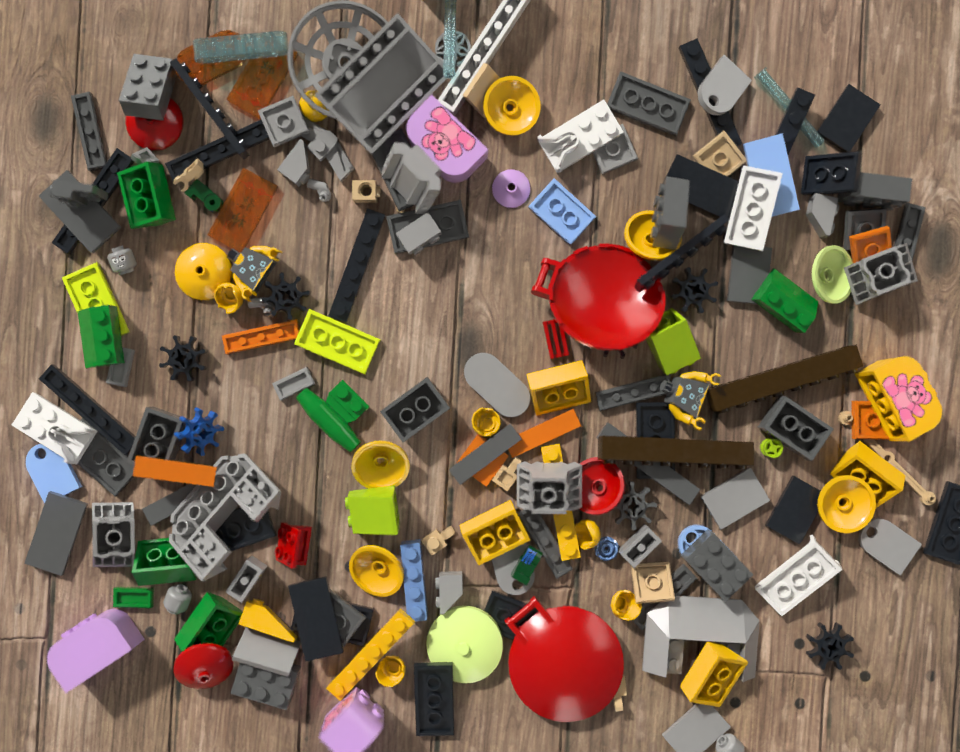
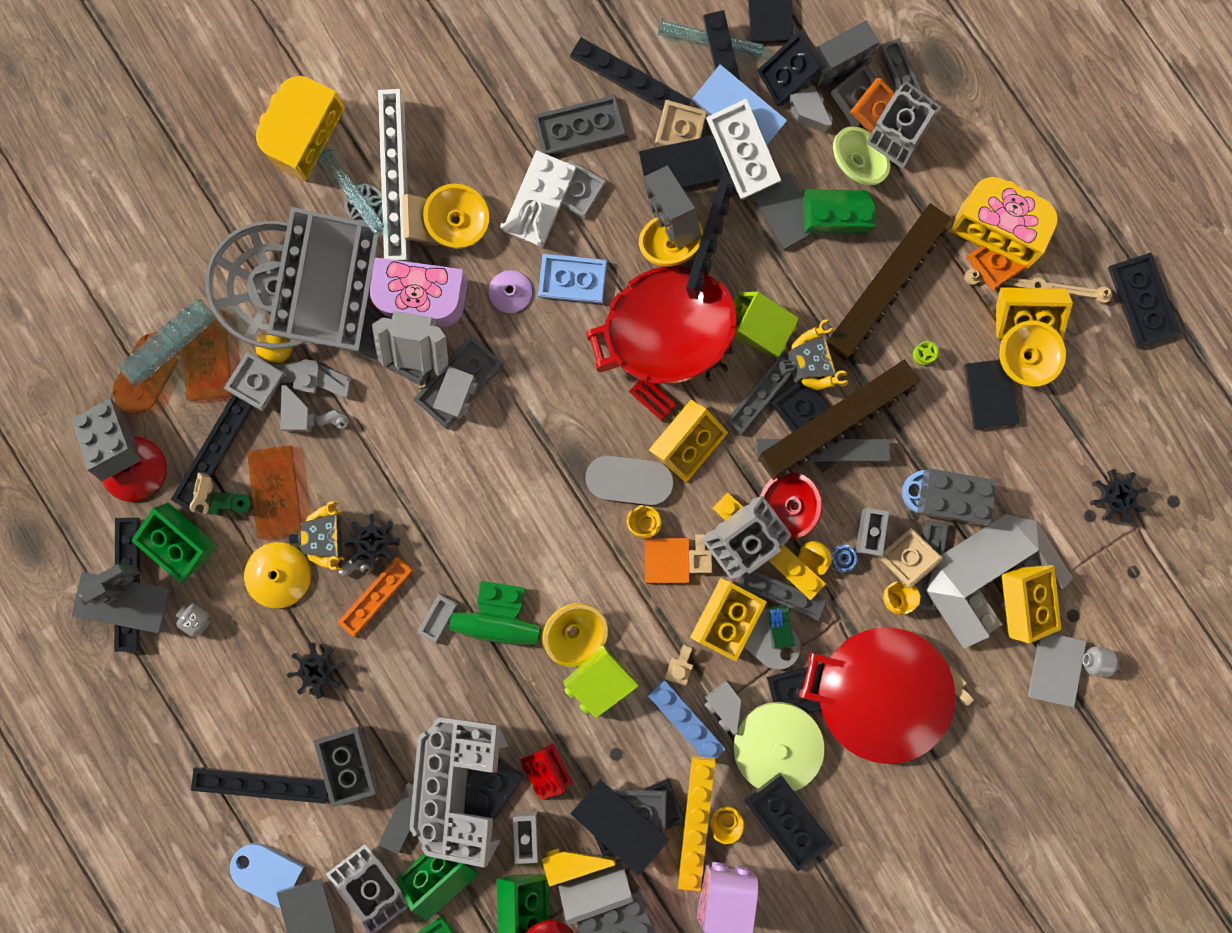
camera: 30 degrees left, 5 degrees down
white plate [12,392,98,464] -> none
neon yellow tile [62,262,130,336] -> none
dark grey tile [71,92,107,172] -> none
green slope [77,305,125,369] -> none
dark grey tile [78,418,135,497] -> none
light grey tile [106,347,135,387] -> none
light grey tile [131,147,160,164] -> none
orange tile [133,456,217,487] -> none
light grey head [163,584,192,615] -> none
black plate [170,58,250,160] -> none
blue gear [174,407,224,456] -> none
yellow hair [214,283,244,314] -> none
neon yellow tile [294,309,380,374] -> none
black plate [328,208,386,323] -> none
yellow dish [349,545,404,597] -> none
tan brick [352,180,381,203] -> none
dark grey brick [380,377,451,442] -> none
dark grey tile [449,424,521,485] -> none
orange tile [508,409,581,458] -> none
dark grey gear [614,481,657,530] -> none
black gear [670,267,718,314] -> none
light grey tile [698,55,752,115] -> none
light grey tile [700,467,770,529] -> none
white plate [755,535,842,616] -> none
dark grey brick [758,396,834,461] -> none
light grey tile [858,518,922,575] -> none

